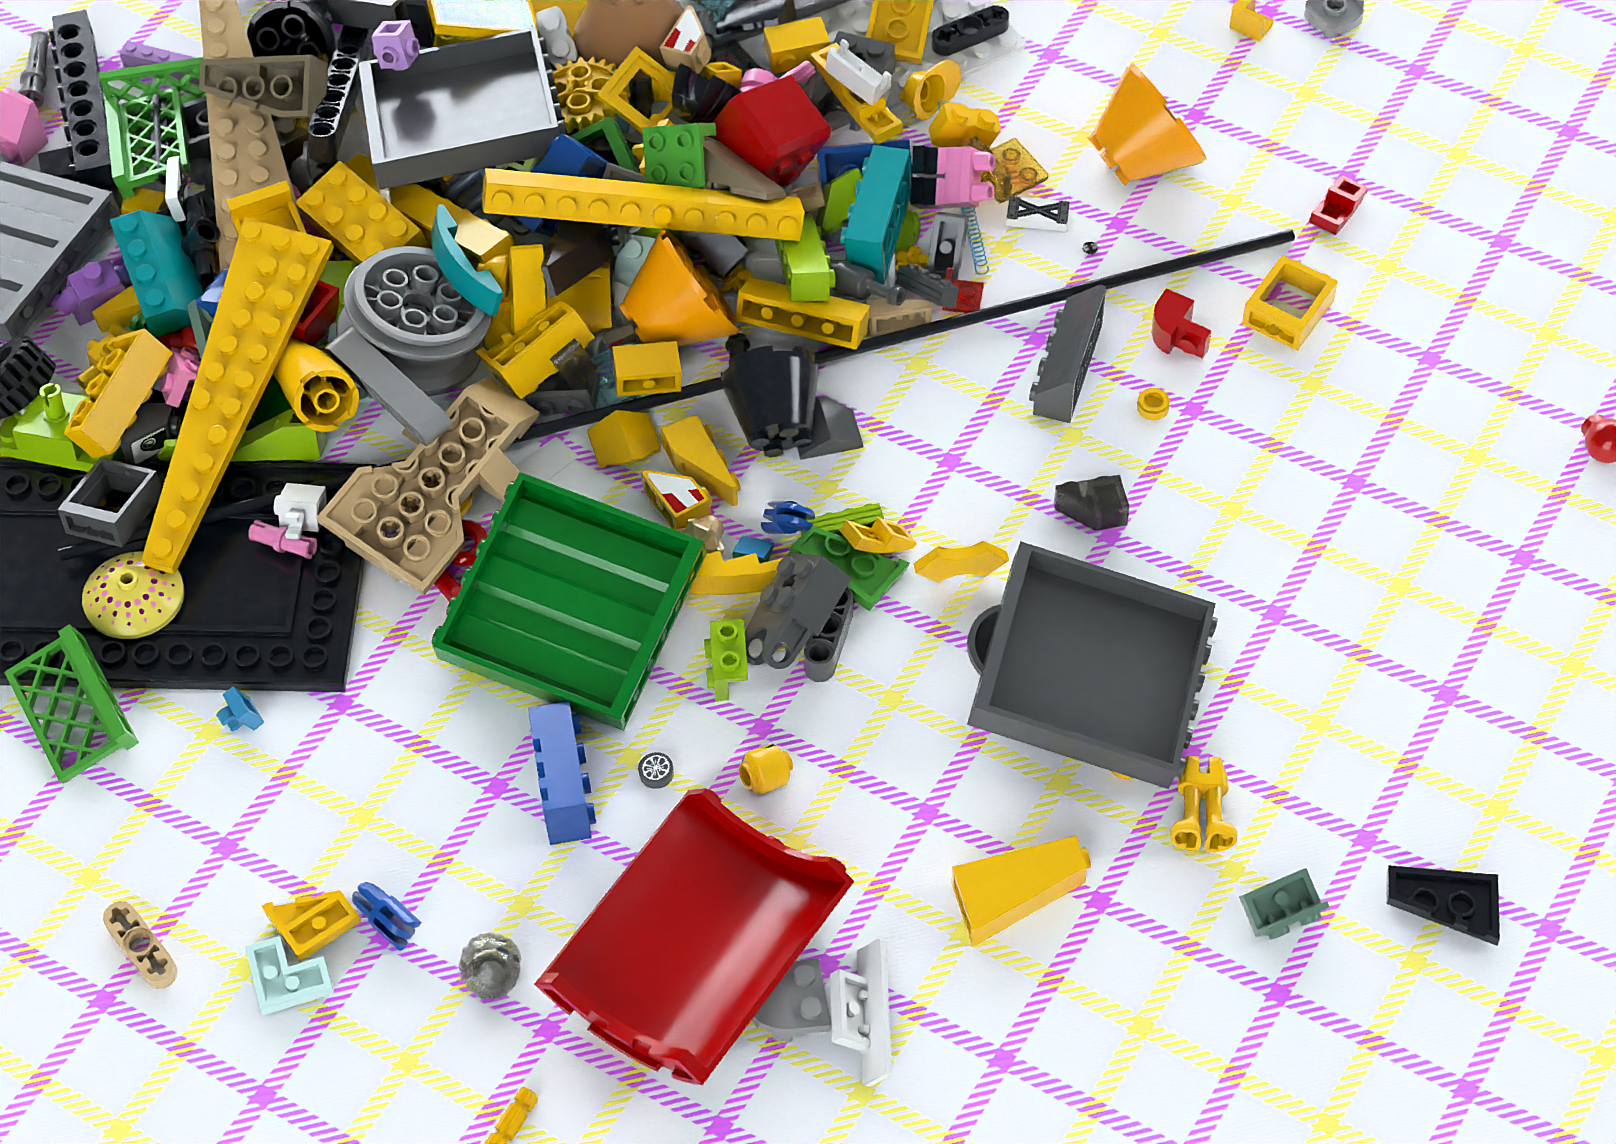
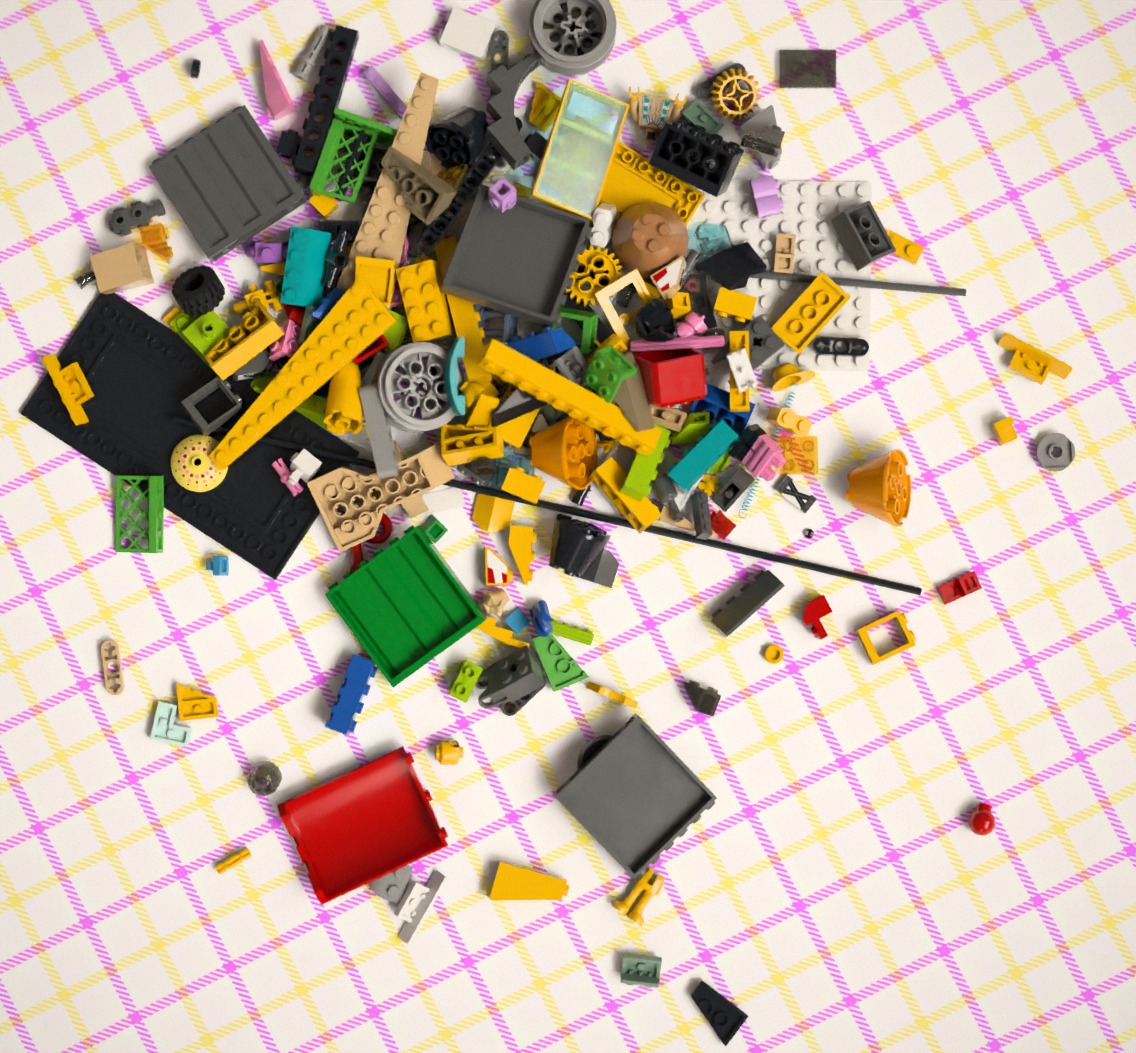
camera: 30 degrees right, 30 degrees up
white tile [165,156,188,222] -> none
blue arm [352,882,422,951] -> none
dark grey tile [638,752,674,789] -> none
yellow slope [840,517,917,553] -> none

